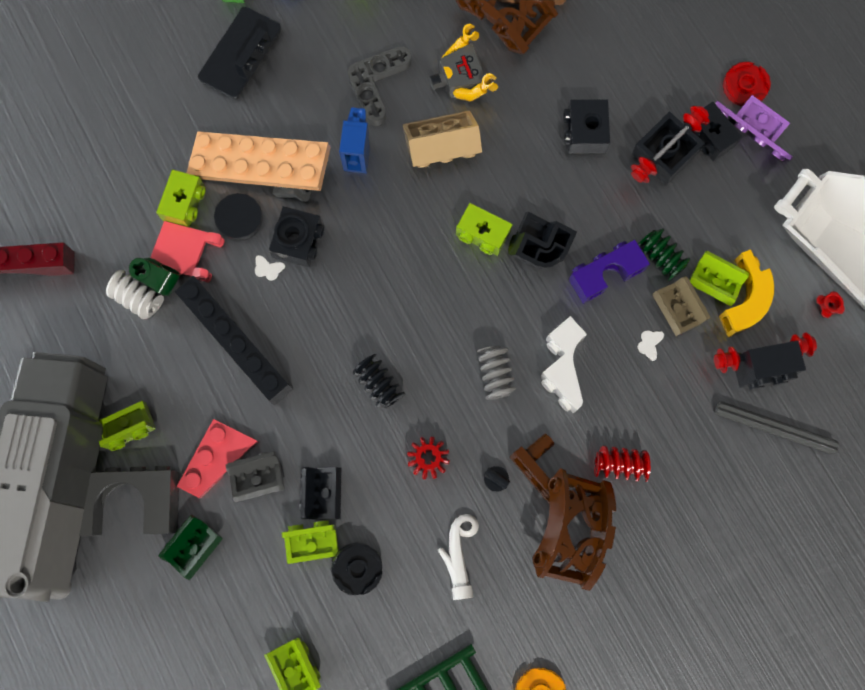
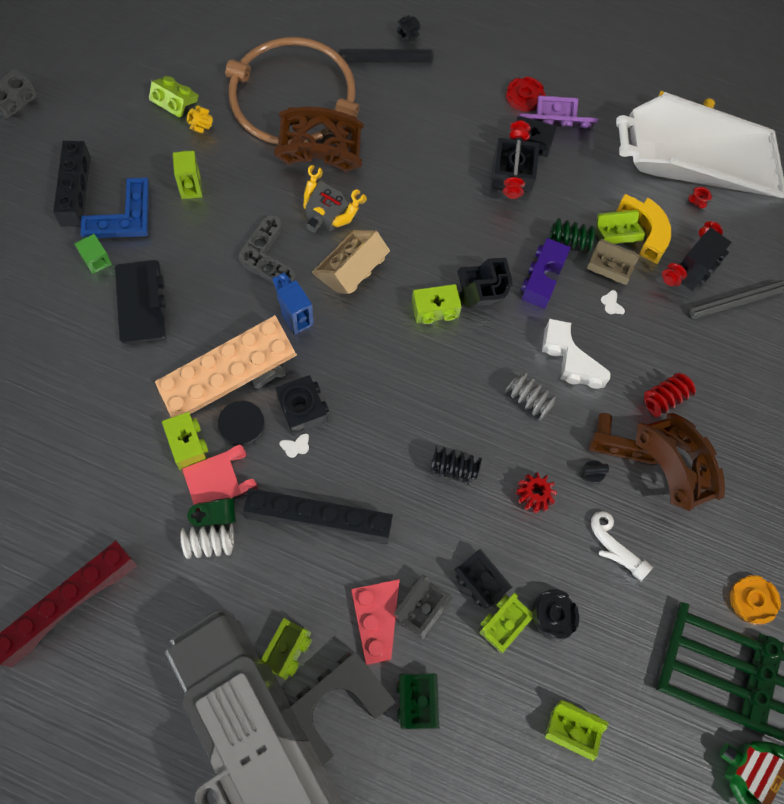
camera: 45 degrees left, 10 degrees down
black brick [563,99,610,154] -> none

